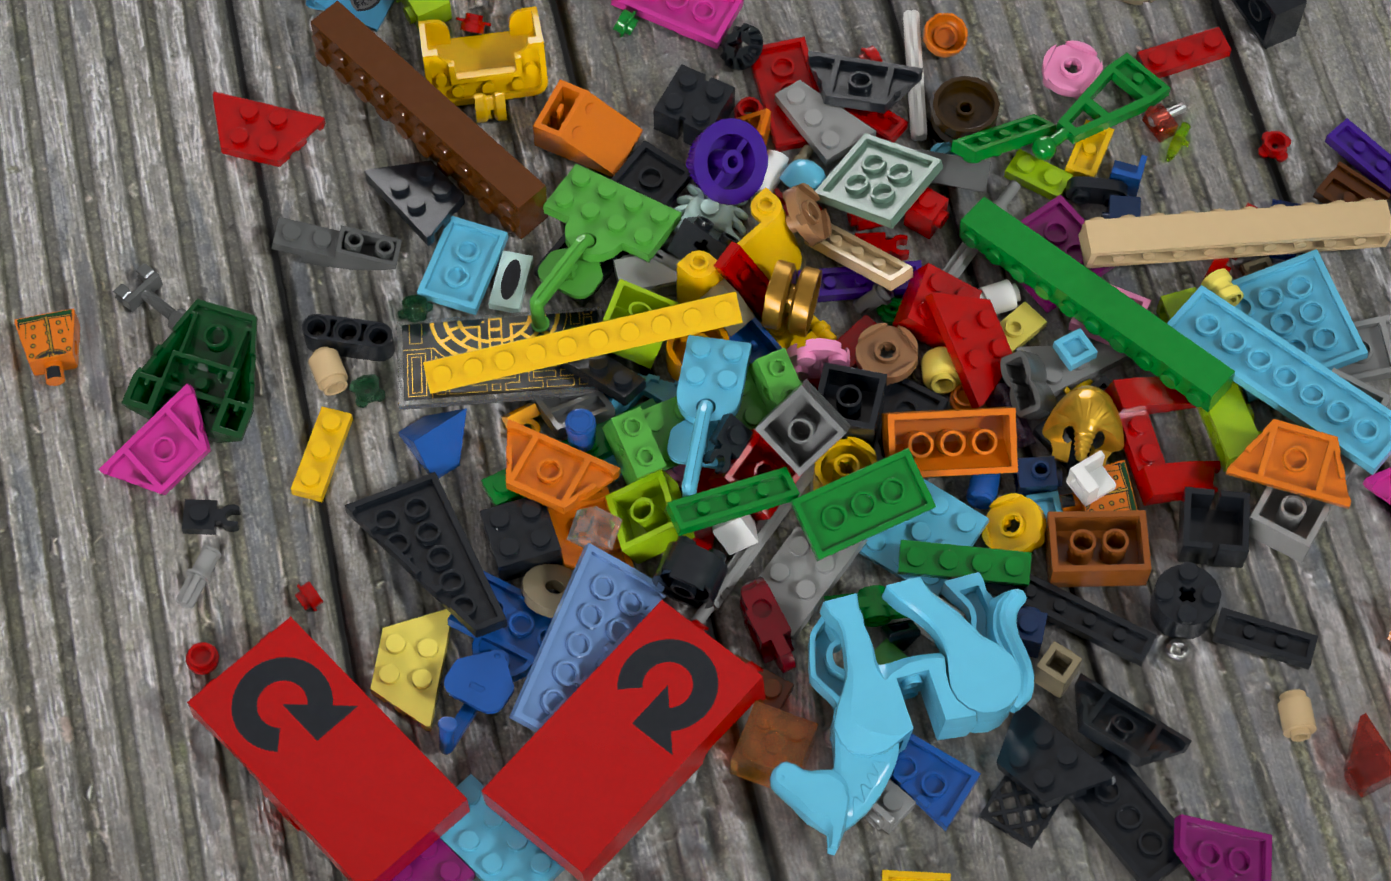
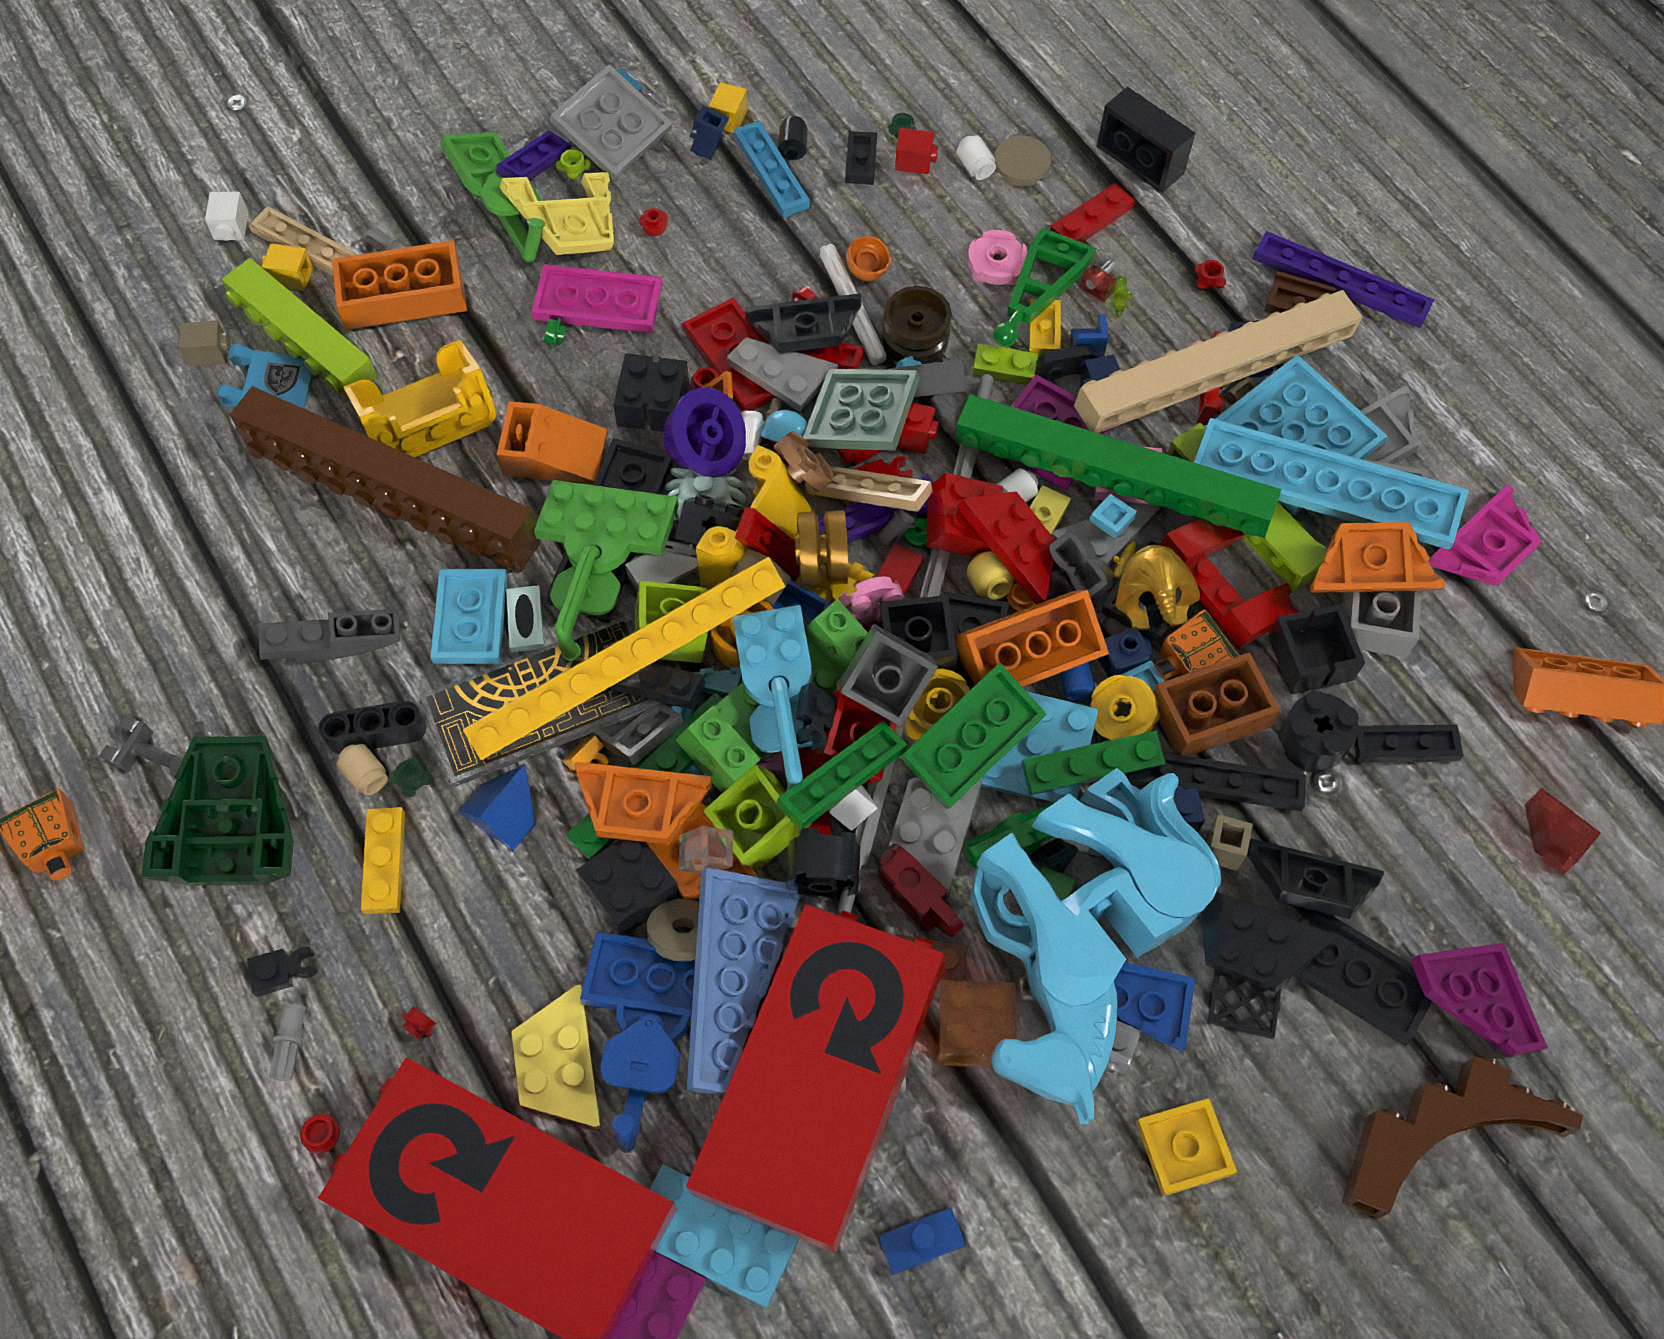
camera: 20 degrees left, 0 degrees up
dark pink wing [99,384,211,495] -> none
red wing [213,91,326,167] -> none
black wing [345,472,507,638] -> none
black wing [365,160,465,246] -> none
clear green plate [397,295,433,323] -> none
red plate [456,13,491,34] -> none
yellow wheel [474,91,507,123] -> none
blue piece [565,408,597,452] -> none
black gear [720,23,763,71] -> none
medium nougat plate [855,323,918,385] -> none
green plate [951,114,1056,163] -> none
white panel [1066,450,1116,507] -> none
light yellow wheel [1200,268,1244,307] -> none
tan brick [1277,689,1317,742] -> none

